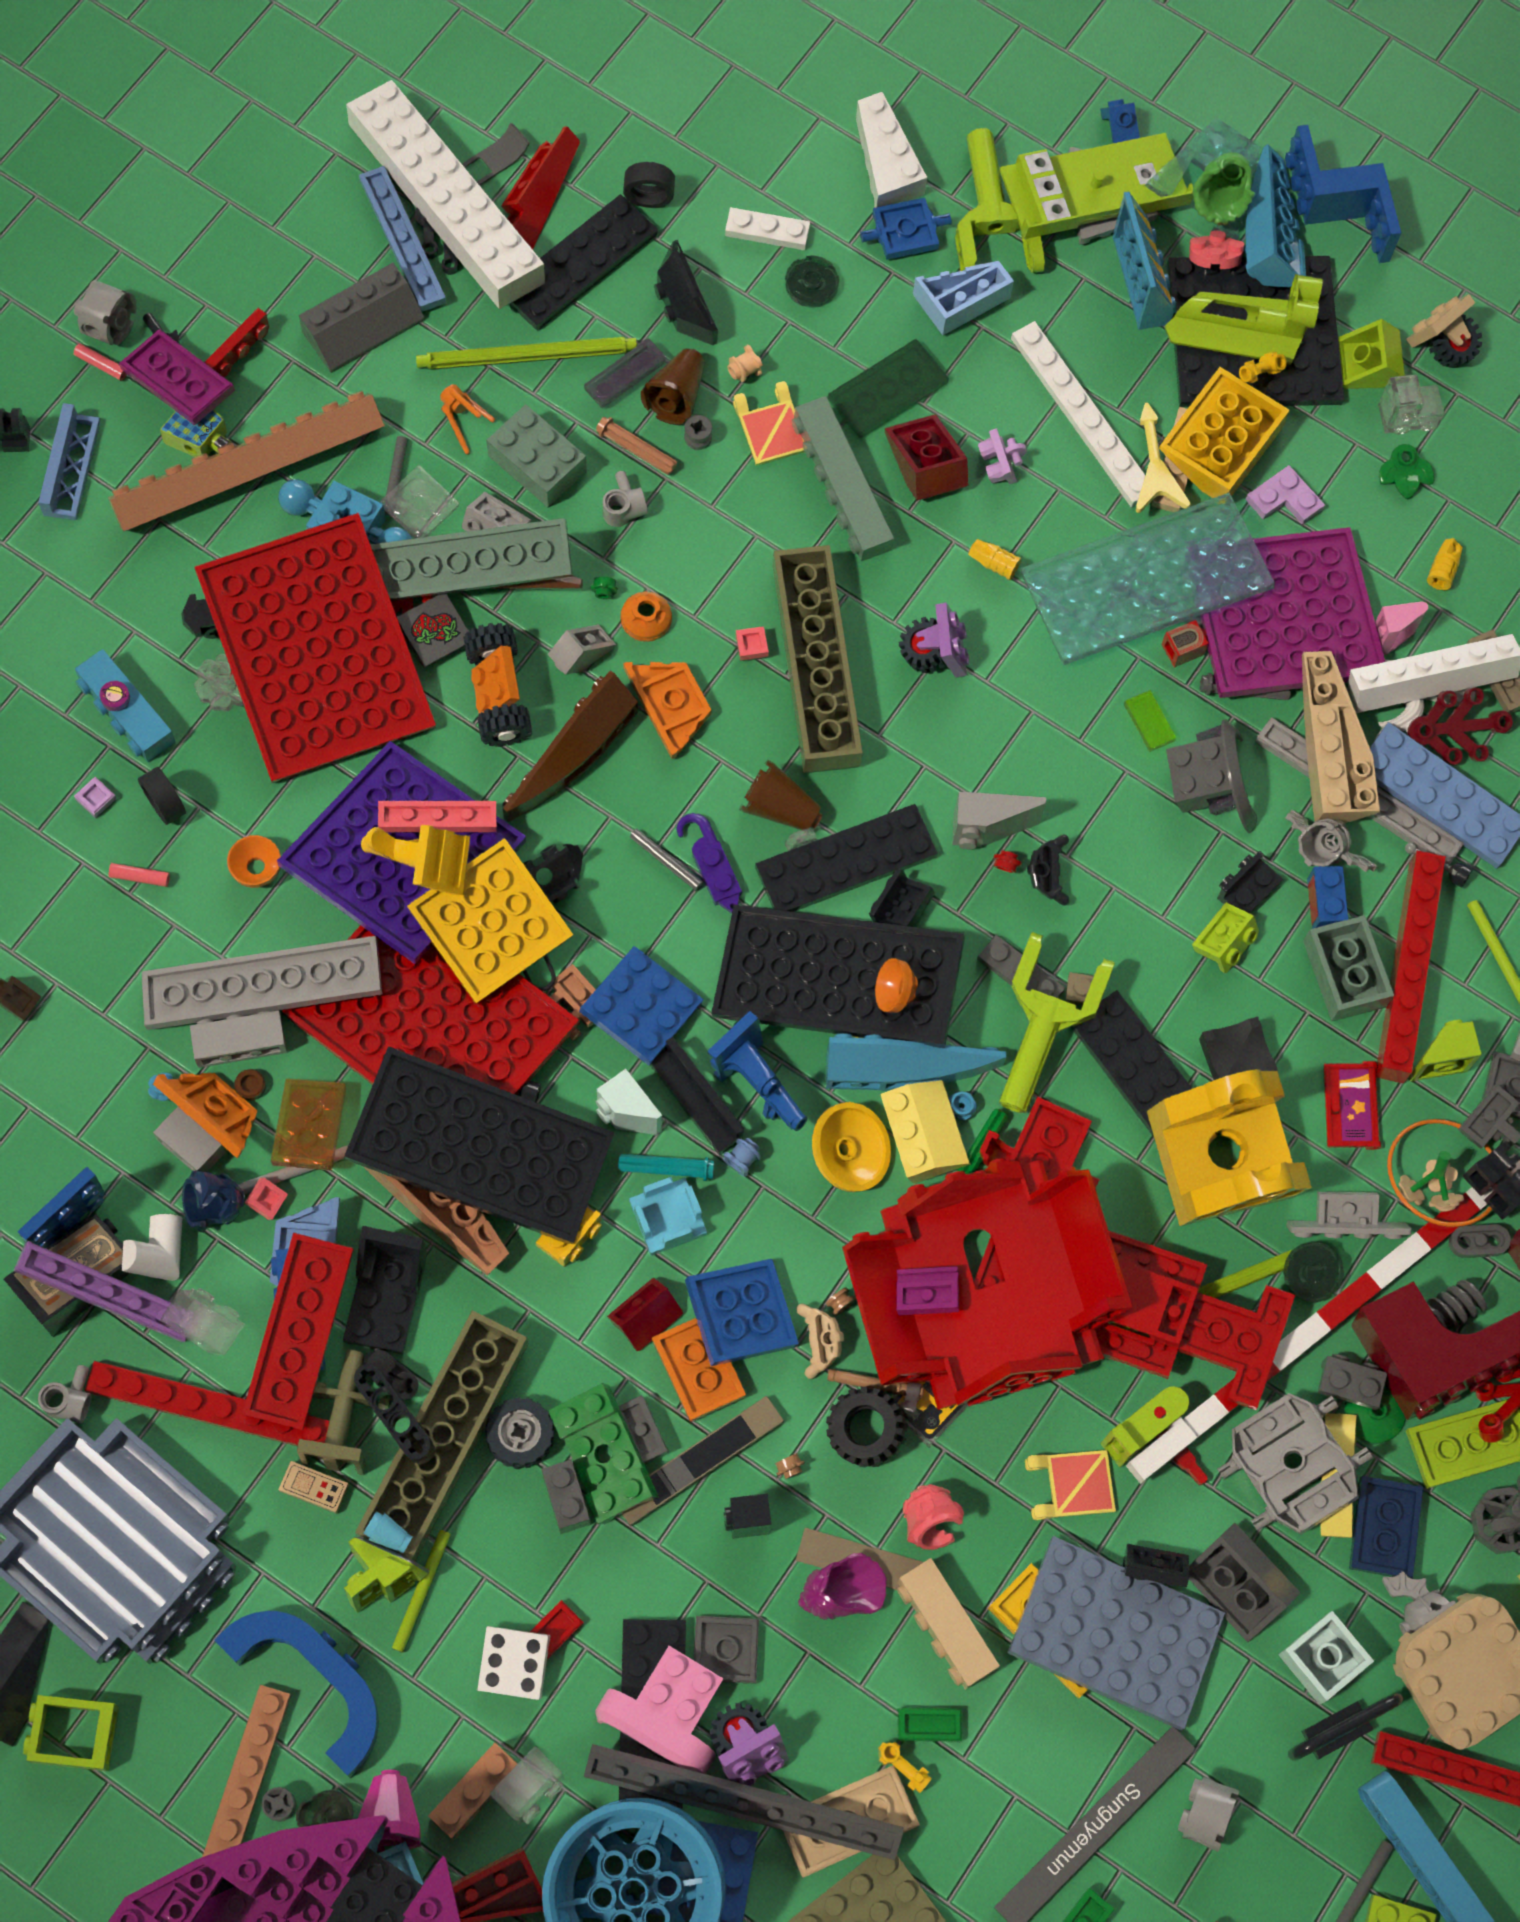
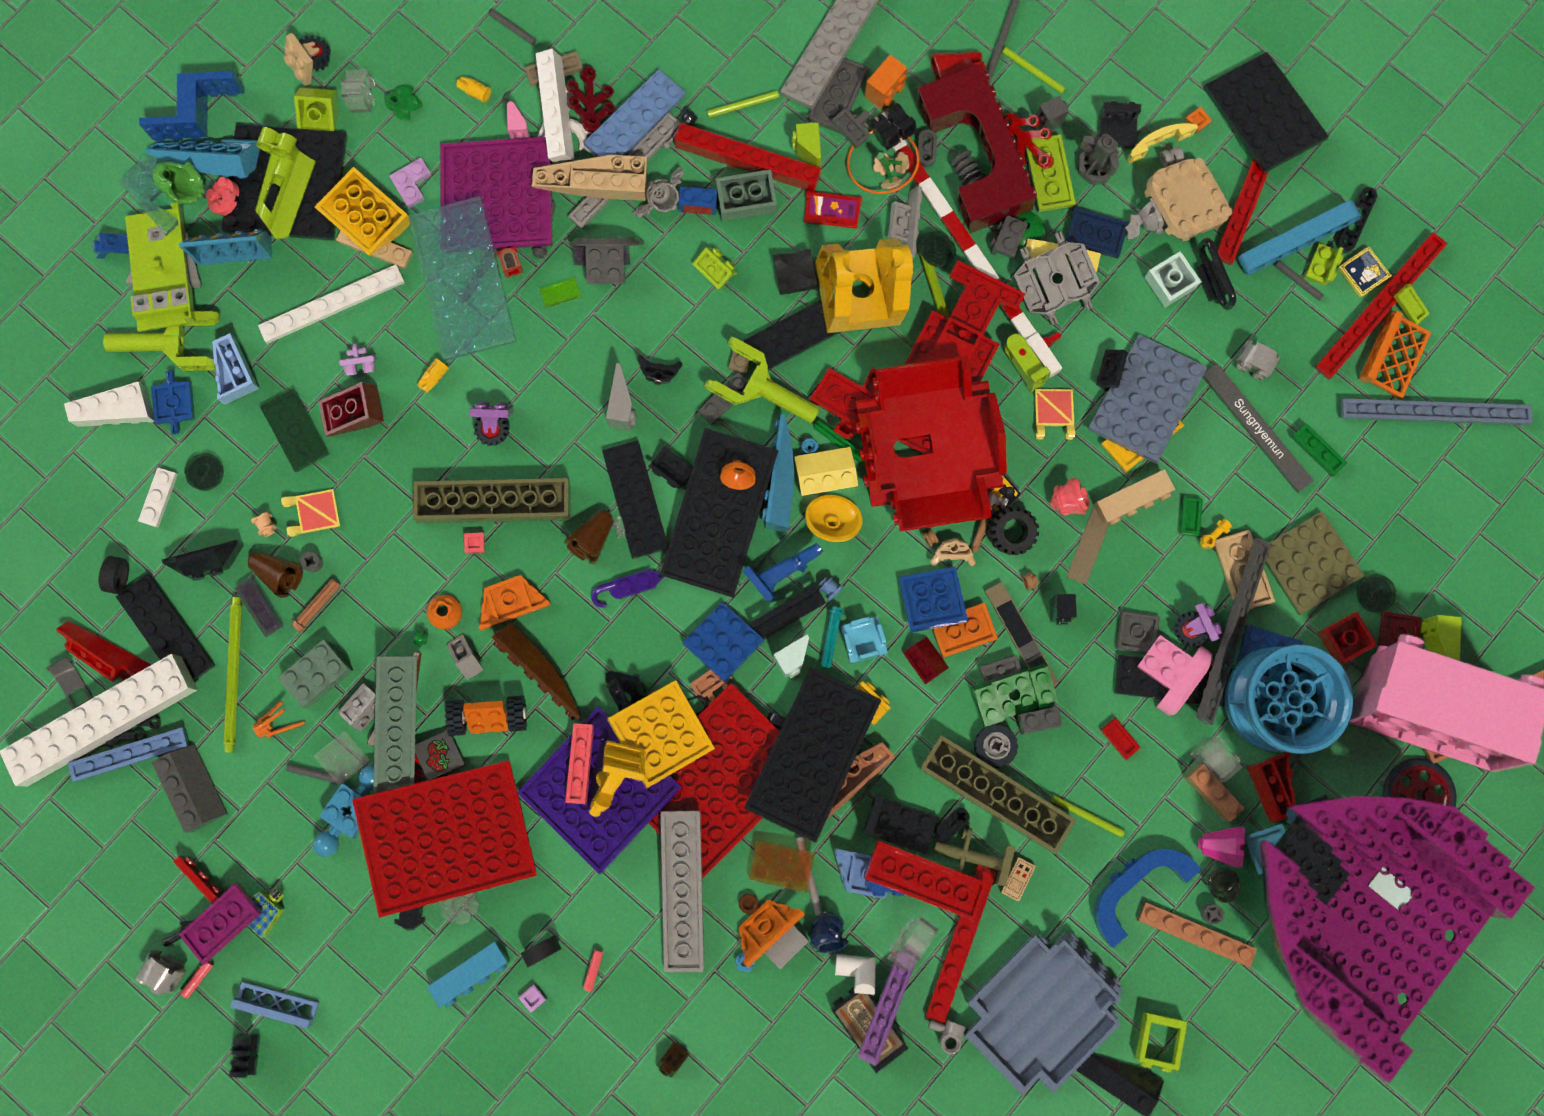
camera: 80 degrees left, 10 degrees up
blue plate [17,1167,106,1249] -> none
magenta tile [99,681,130,711] -> none
nougat brick [108,391,384,531] -> none
light grey brick [190,1010,287,1068] -> none
orange piece [227,835,281,888] -> none
coral plate [245,1177,288,1220] -> none
lime piece [344,1537,429,1613] -> none
black beam [354,1364,435,1464] -> none
medium azure cone [363,1511,413,1553] -> none
white tile [477,1626,550,1700] -> none
light grey piece [602,471,648,527] -> none
dark grey bar [630,828,703,891] -> none
sand green brick [792,396,894,561] -> none
magenta hair [798,1553,887,1620] -> none
magenta plate [897,1266,959,1315] -> none
red plate [993,850,1022,873] -> none
light yellow piece [1136,403,1190,513] -> none
dark grey slope [1189,1523,1301,1642] -> none
black bracket [1217,851,1283,914] -> none
yellow bar [1239,352,1286,383] -> none

